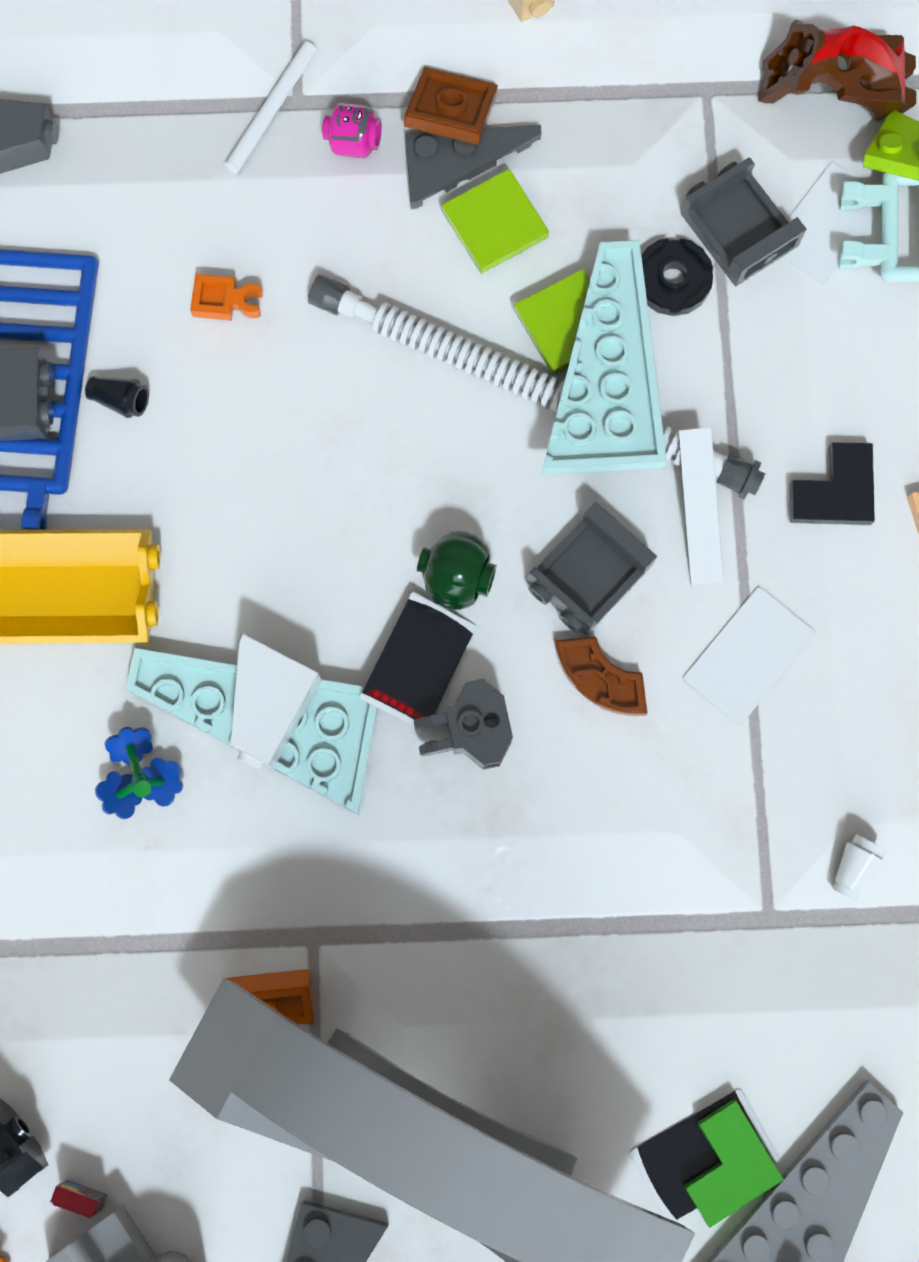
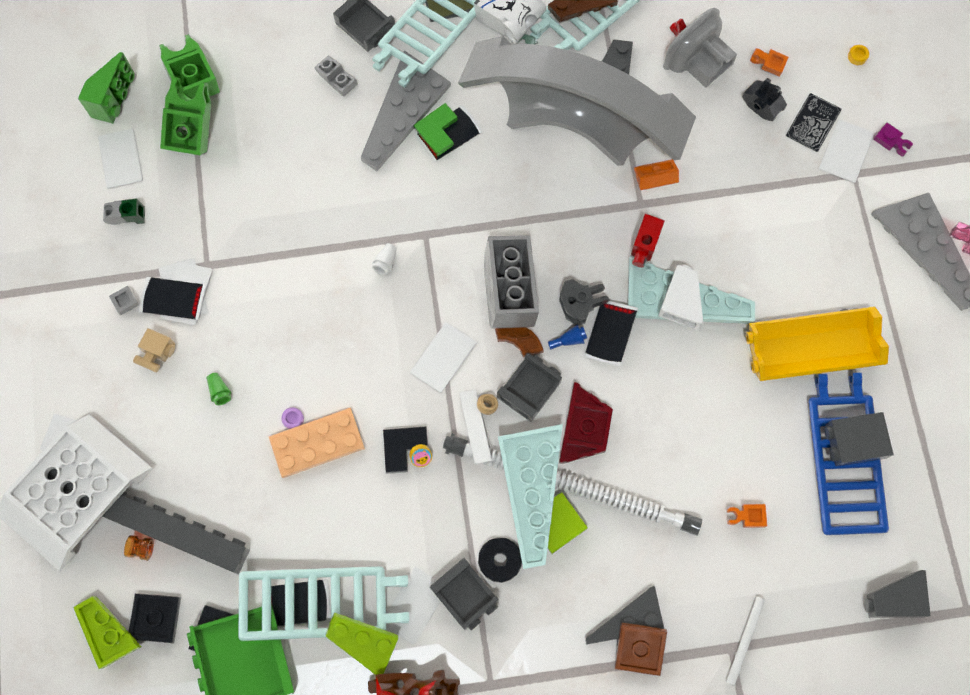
camera: 175 degrees right, 5 degrees down
dark red tile [50,1180,108,1218] -> none
black cone [85,376,149,418] -> none
blue plant [95,727,183,819] -> none
dark pink head [322,103,382,159] -> none
dark green plant [417,531,497,610] -> none
lime tile [442,169,549,274] -> none
none -> tile [409,444,432,467]
none -> tan plate [477,394,498,415]
none -> light grey brick [484,235,539,329]
none -> blue cone [548,324,587,350]
none -> dark red wing [559,382,613,464]
none -> red torso [631,214,665,268]

